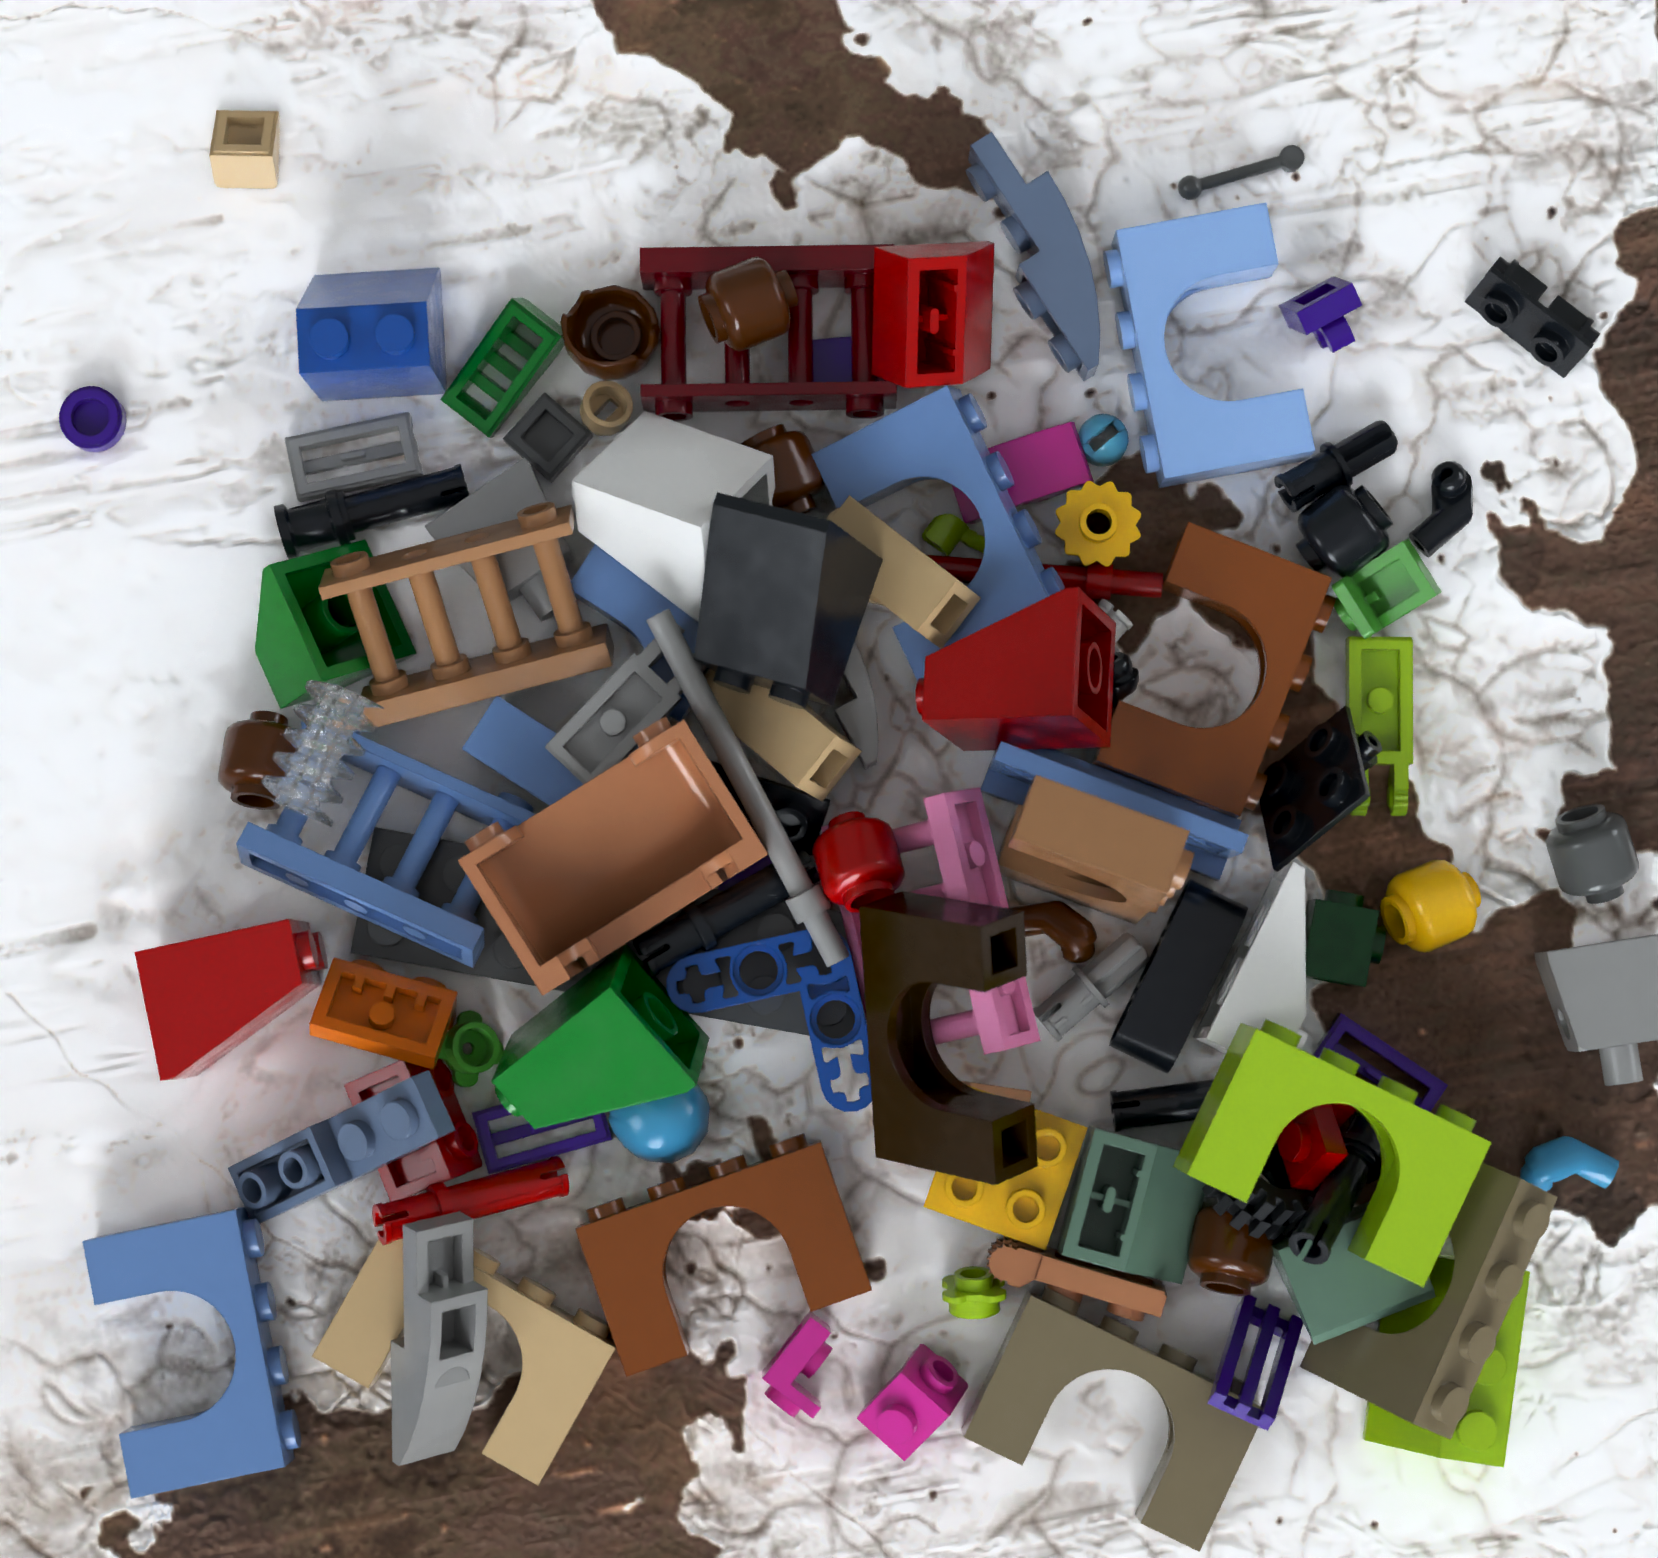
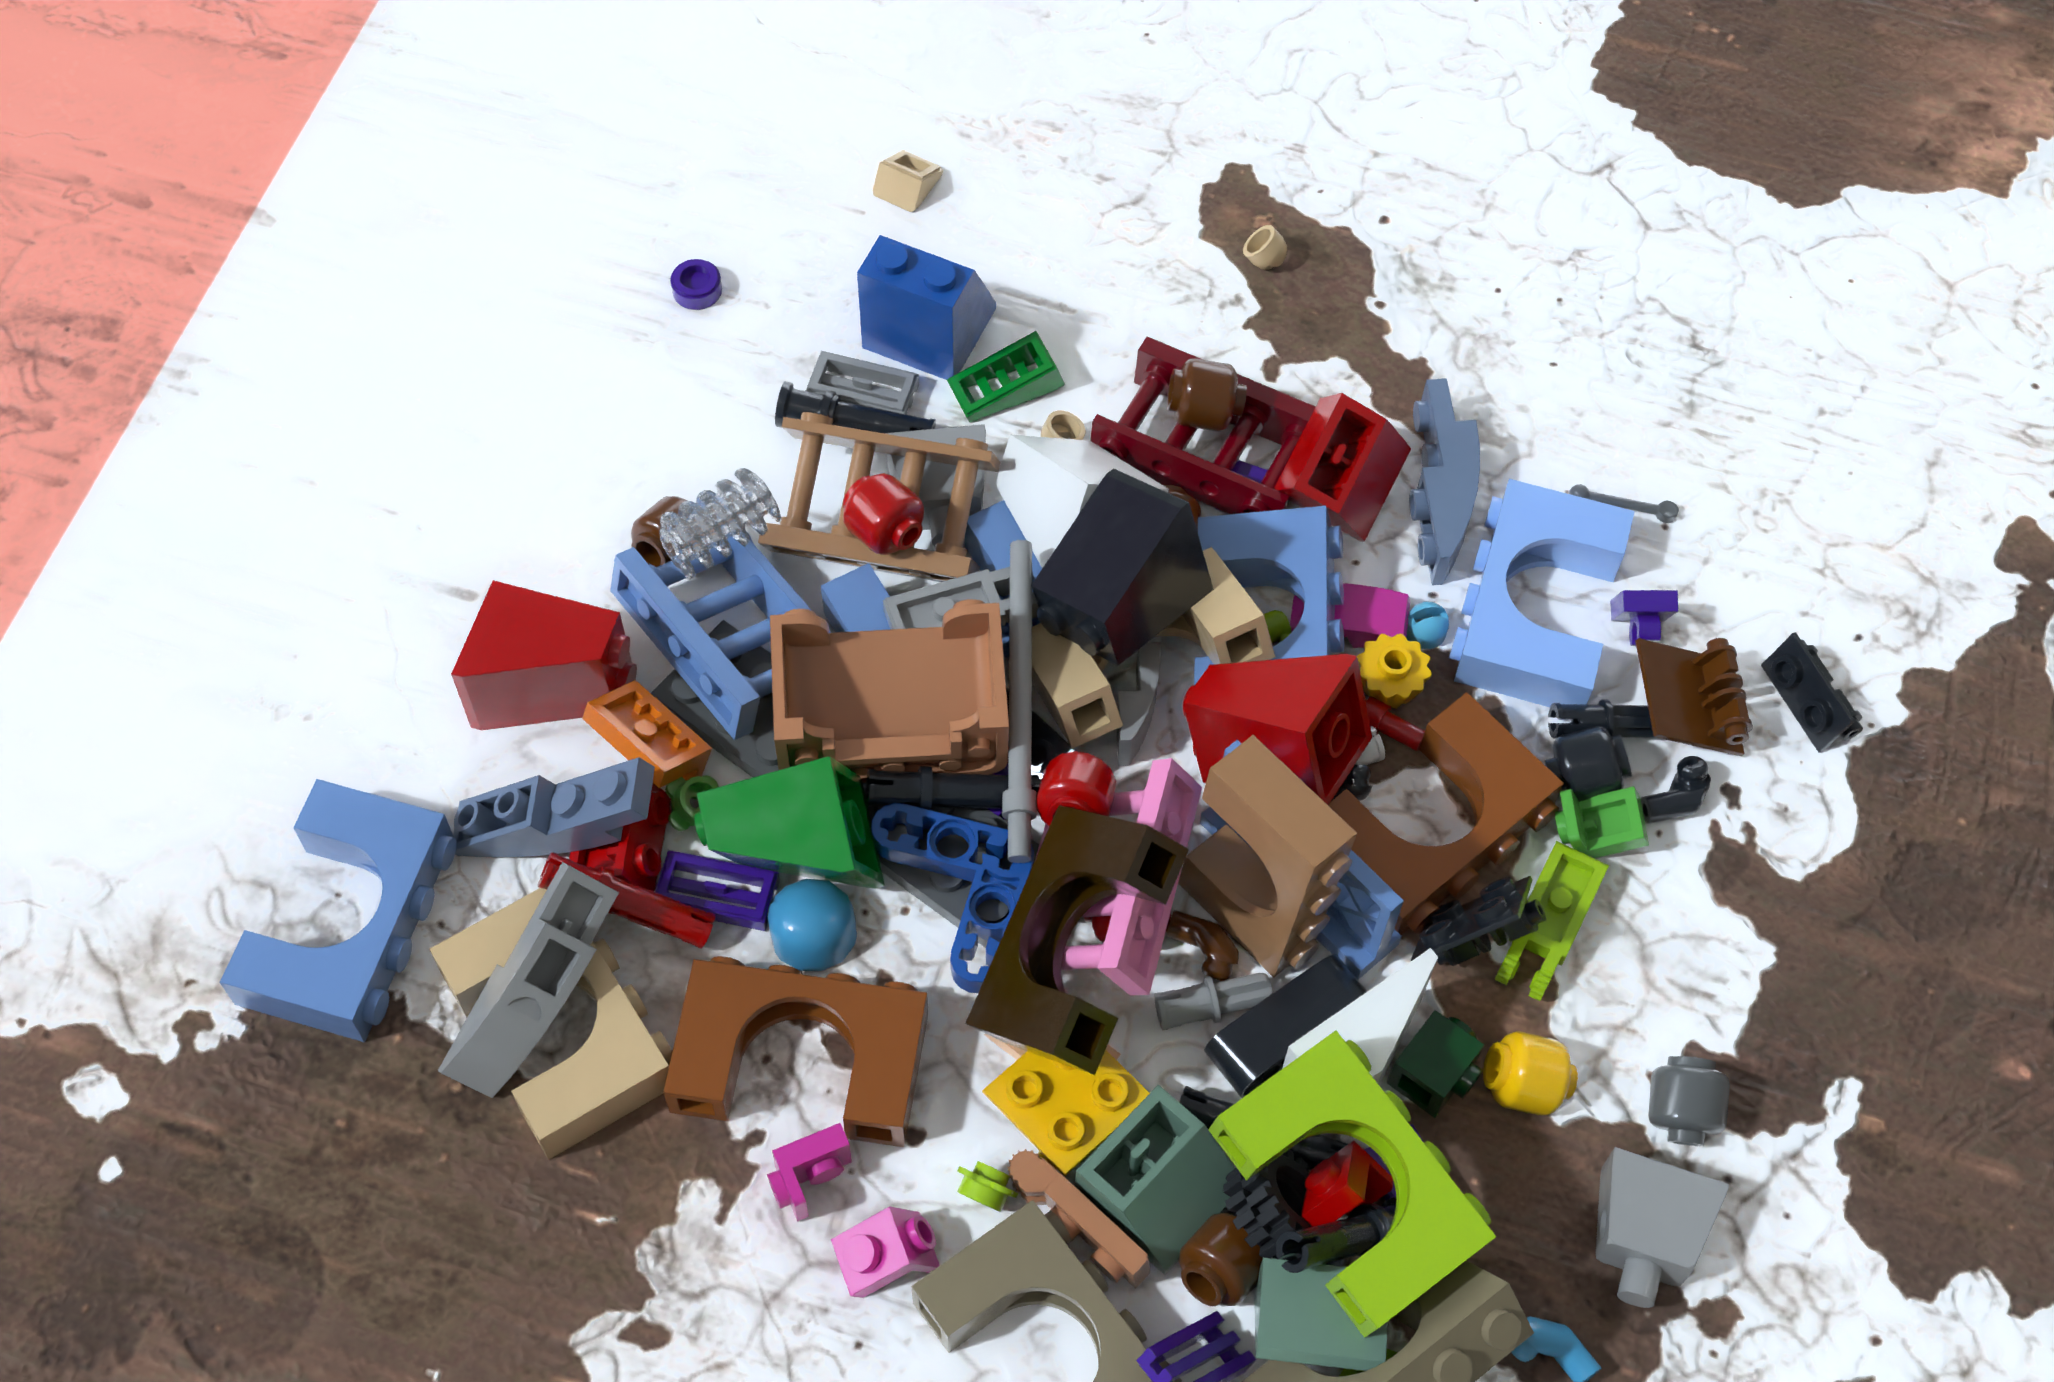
camera: 25 degrees right, 25 degrees down
green slope [255,539,417,709] -> none
dark grey tile [503,392,593,483] -> none
reddish brown hair [560,285,661,381] -> none
none -> red head [843,473,924,555]
none -> tan hinge [1243,225,1287,270]
none -> reddish brown hinge [1635,638,1753,756]

